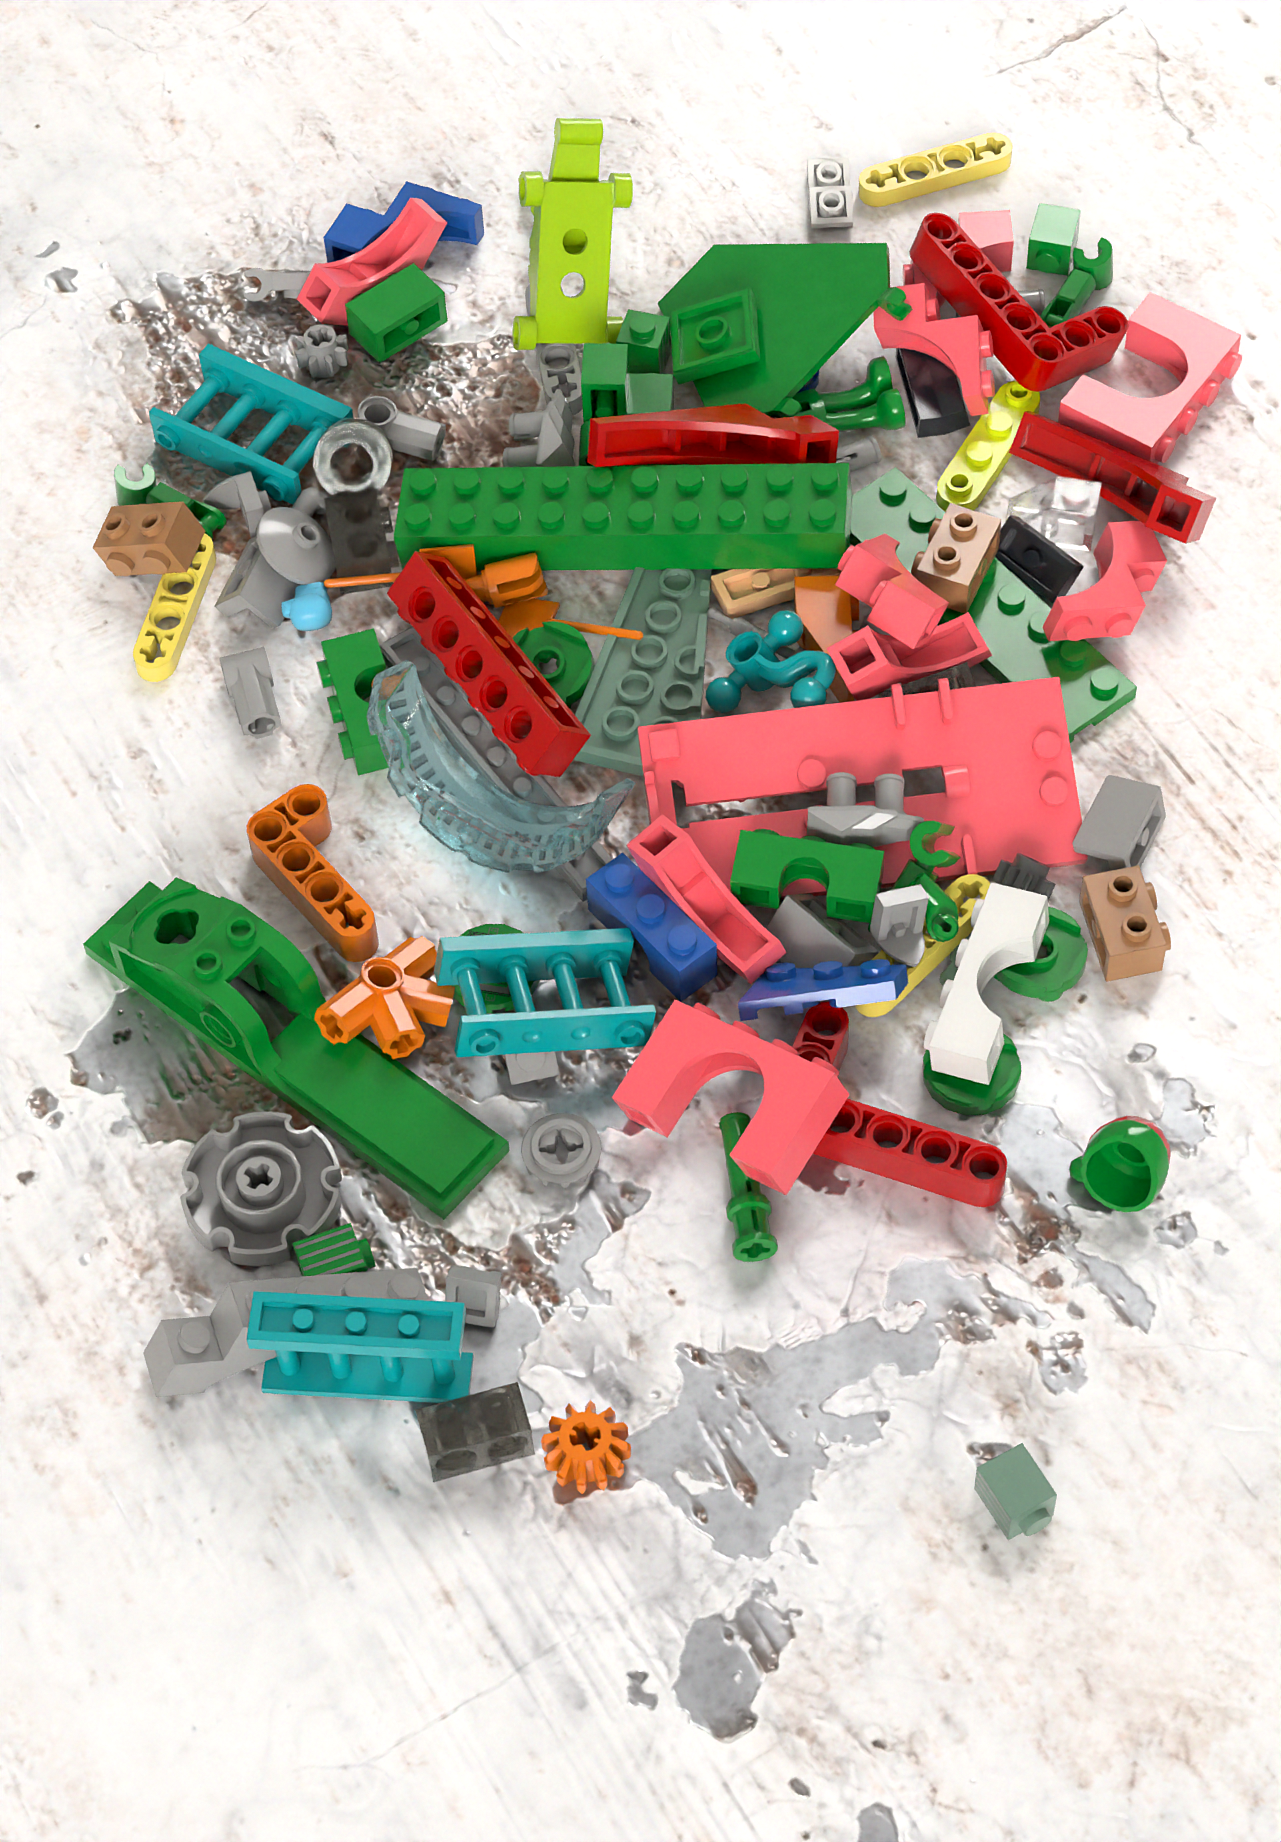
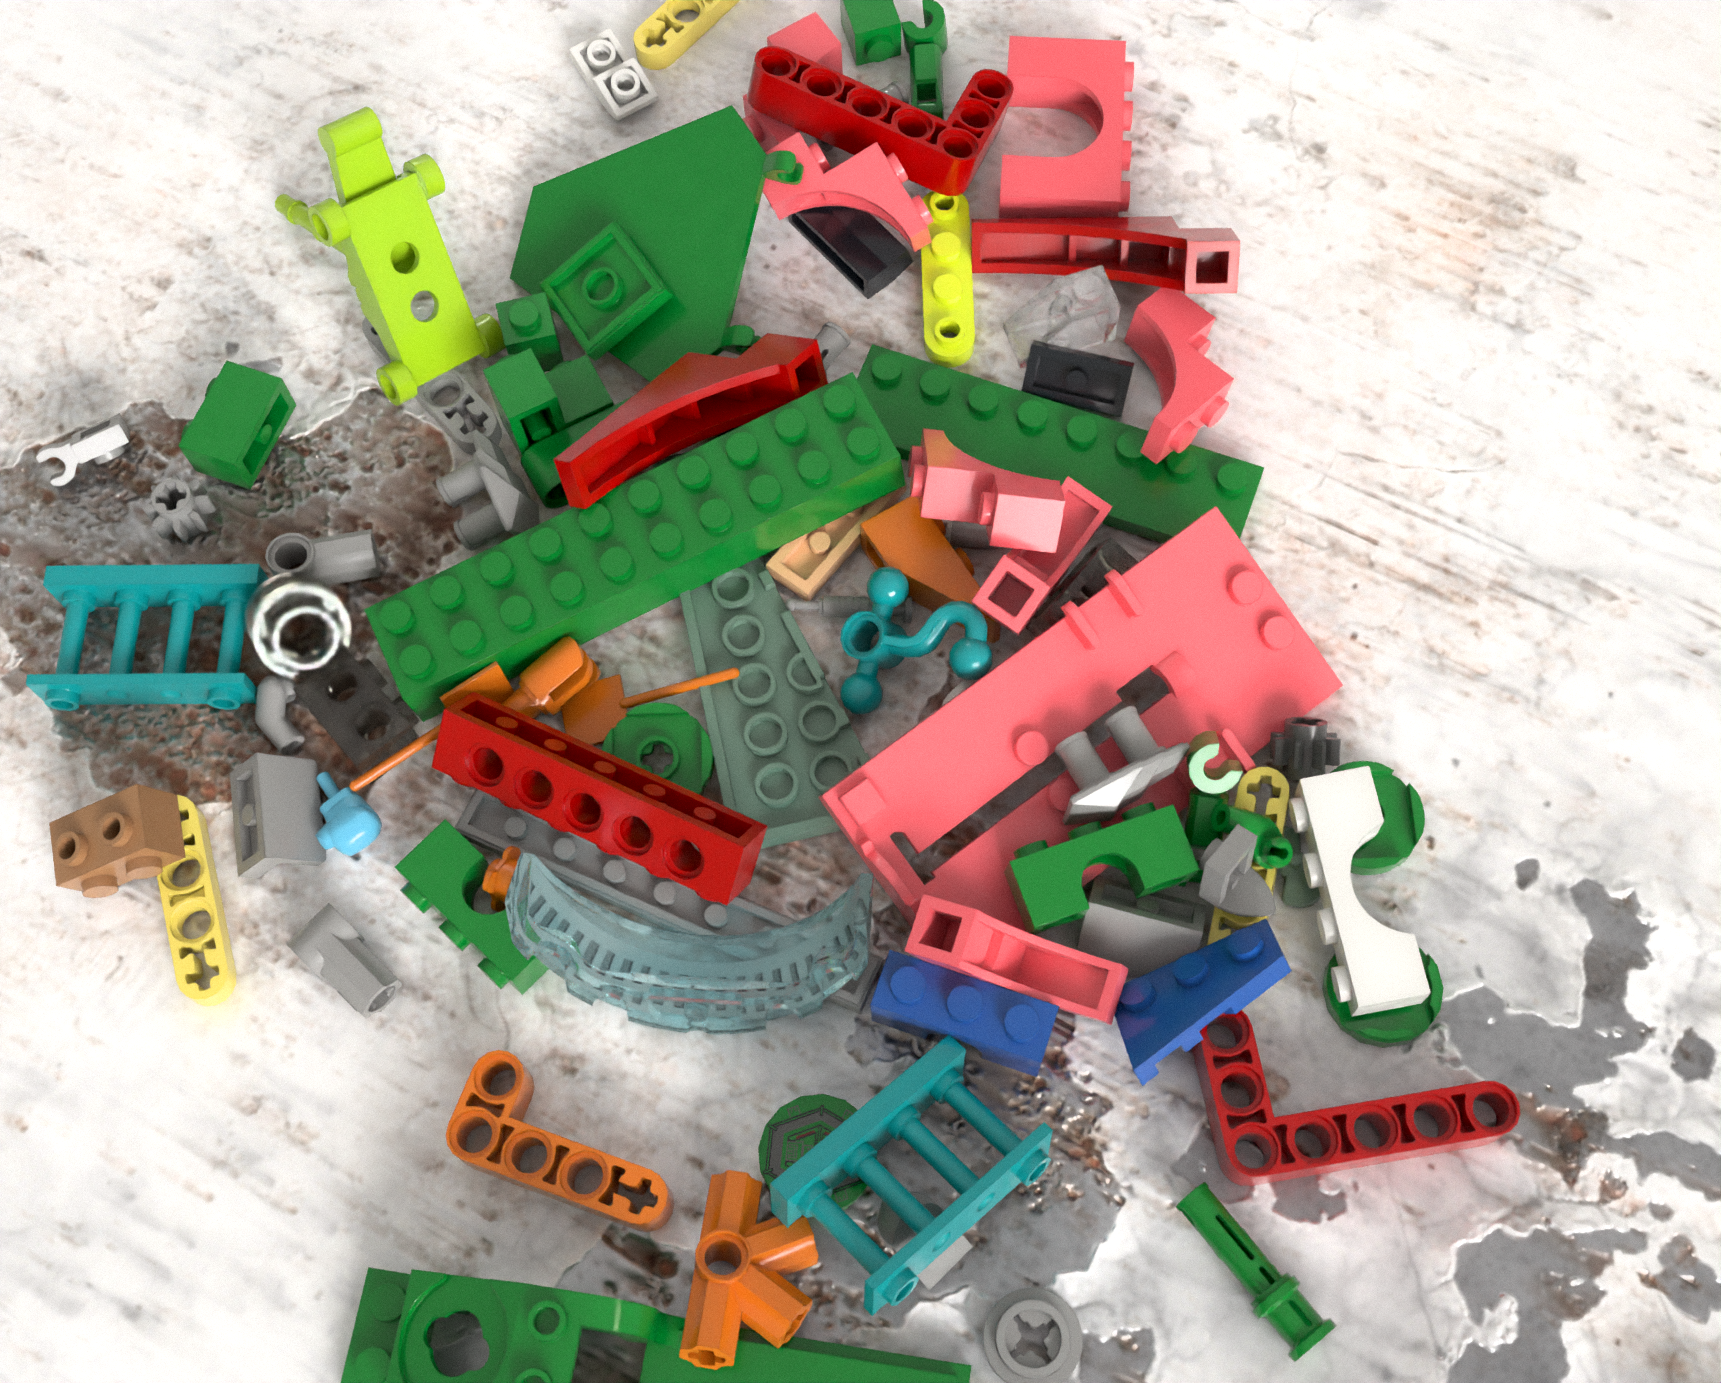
camera: 30 degrees left, 10 degrees up
green piece [114,463,227,539] -> none
light grey plate [202,471,271,538] -> none
light grey dish [256,507,337,585] -> none
coral arch [297,198,447,326] -> none
blue arch [323,181,484,263] -> none
coral arch [611,1000,850,1195] -> none
green piece [792,356,906,432] -> none
medium nougat brick [911,503,1001,614] -> none
green piece [1069,1116,1171,1212] -> none
light grey panel [1072,775,1166,871] -> none
medium nougat brick [1079,865,1171,982] -> none

